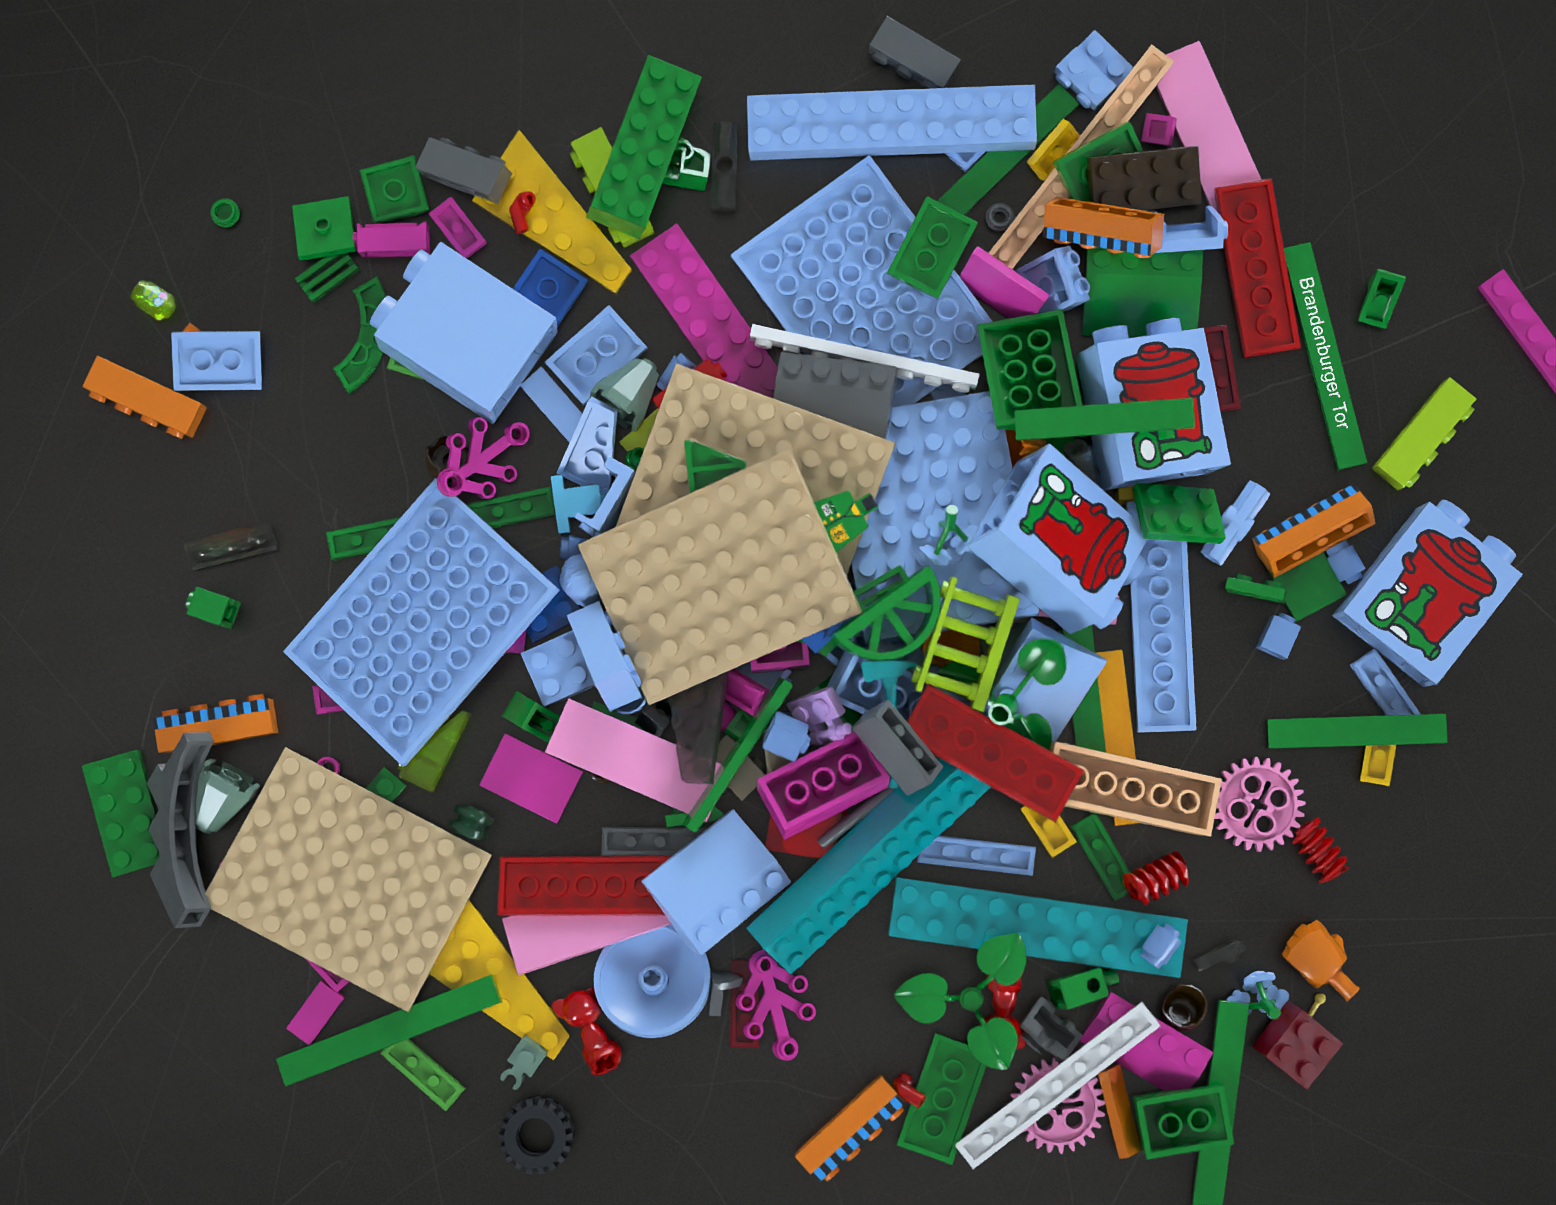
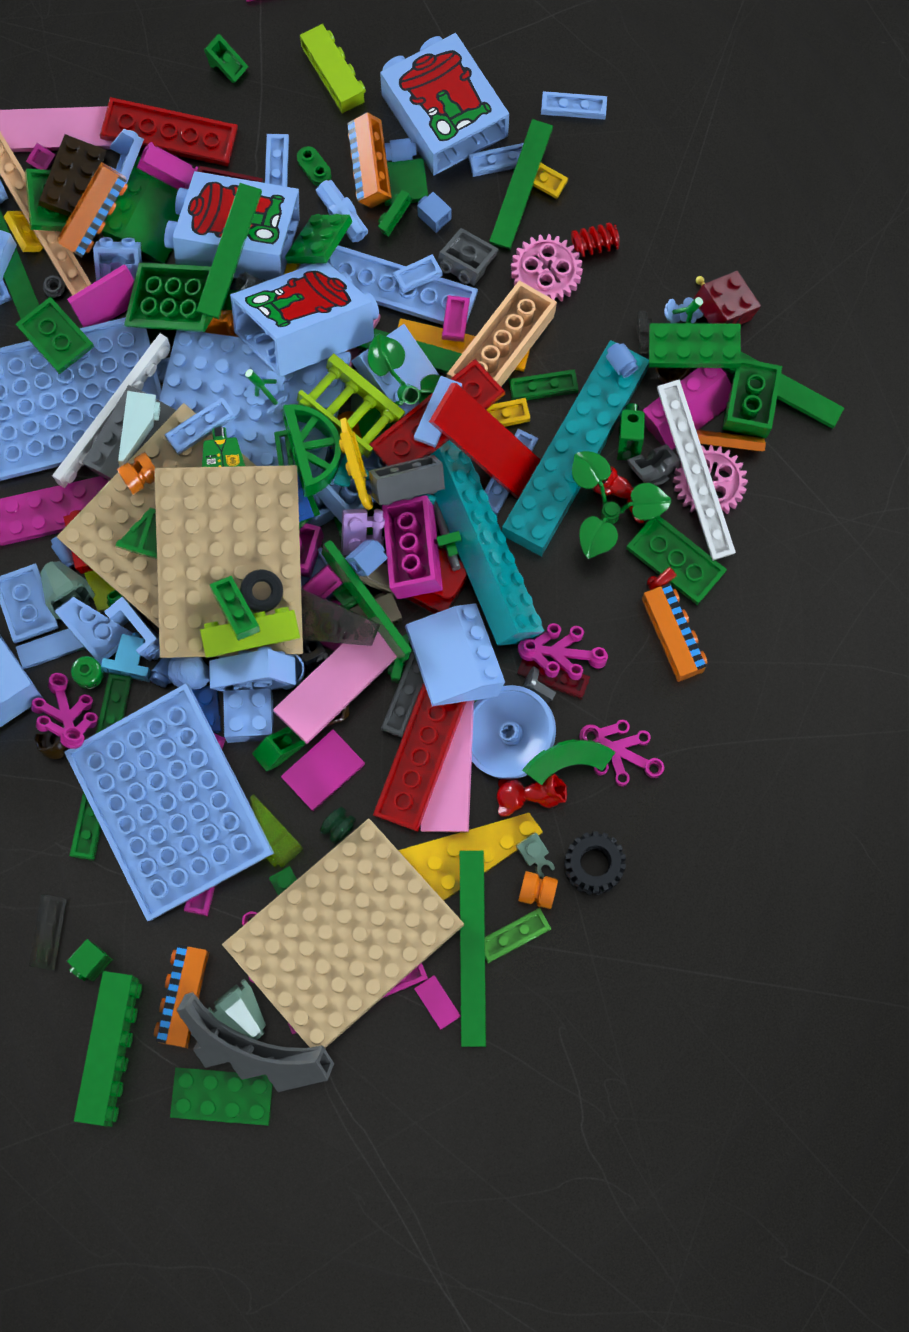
camera: 75 degrees left, 10 degrees down
red piece [1123,850,1189,905] -> none
orange piece [1282,920,1360,1001] -> none
green tile [1284,242,1367,471] -> none
none -> green head [71,656,104,689]
none -> green brick [74,971,142,1127]
none -> orange wheel [117,452,155,495]
none -> light aqua slope [118,391,160,467]
none -> dark pink window [137,142,198,190]
none -> light blue tile [164,396,236,455]
none -> lime brick [200,607,300,658]
none -> green plate [210,576,260,641]
none -> black tyre [240,569,283,612]
none -> light blue tile [265,134,289,187]
none -> green plate [297,146,331,186]
none -> yellow plate [339,418,373,510]
none -> light blue tile [393,254,443,294]
none -> light blue tile [414,376,462,448]
none -> red tile [429,383,541,499]
none -> dark grey plate [437,228,498,286]
none -> green tile [437,531,462,557]
none -> dark pink tile [442,295,470,342]
none -> orange wheel [518,871,558,909]
none -> green tile [522,739,616,785]
none -> light blue tile [541,91,607,120]
none -> dark pink plant [579,720,664,786]
none -> green plate [649,323,741,368]

